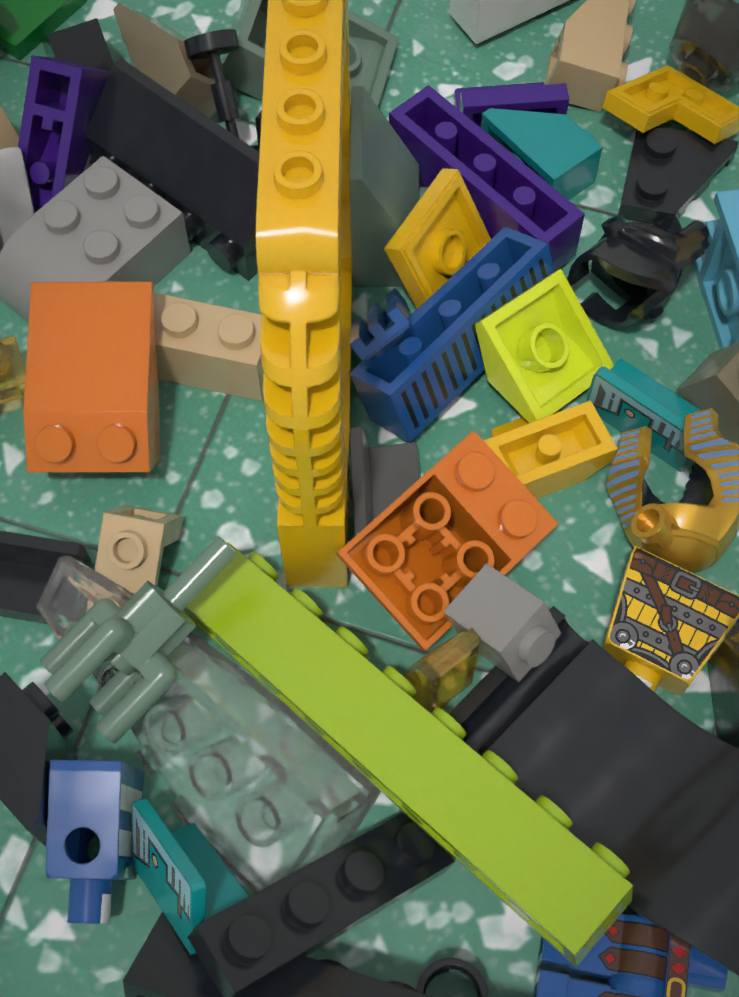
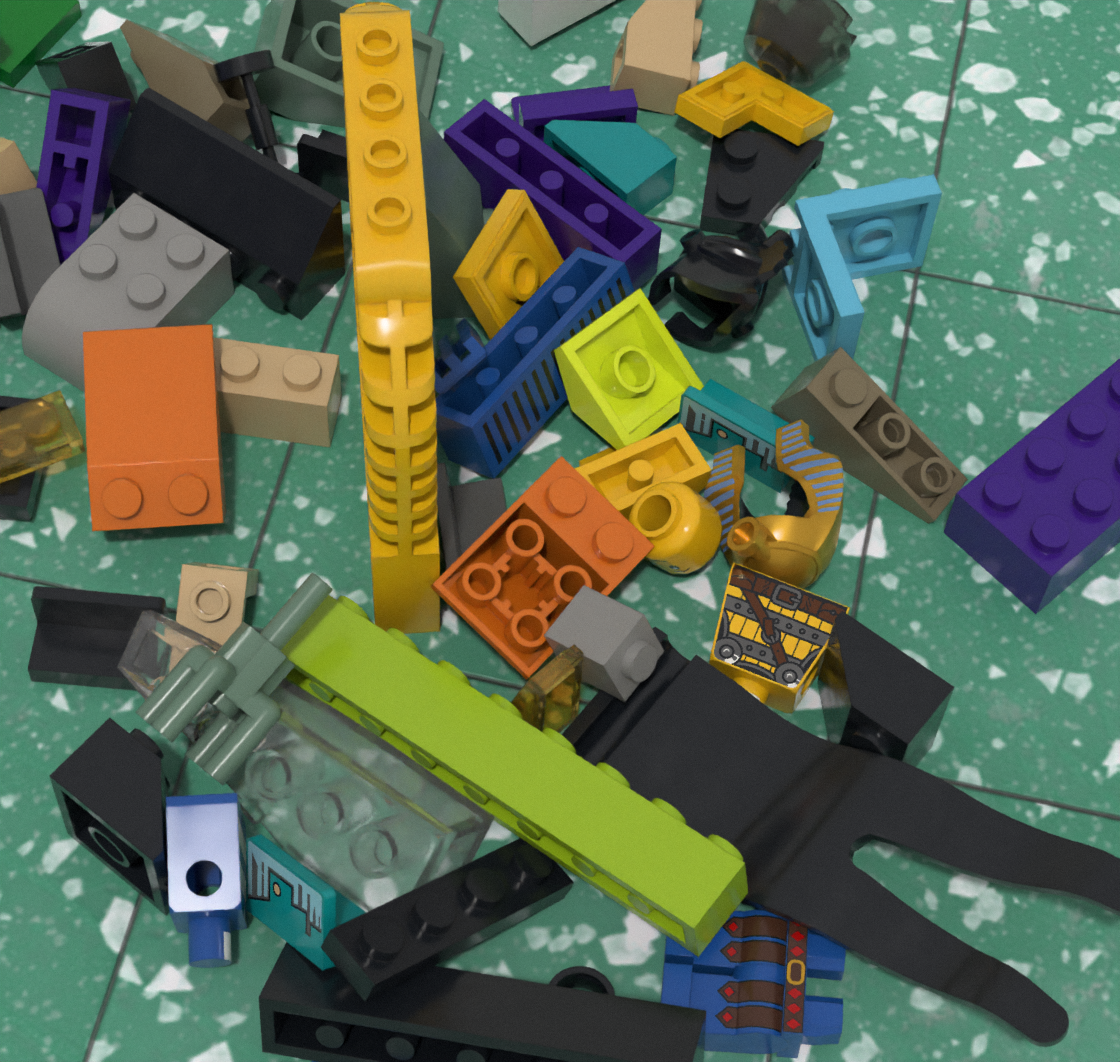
camera: 10 degrees left, 5 degrees down
none -> yellow head [628,482,723,574]

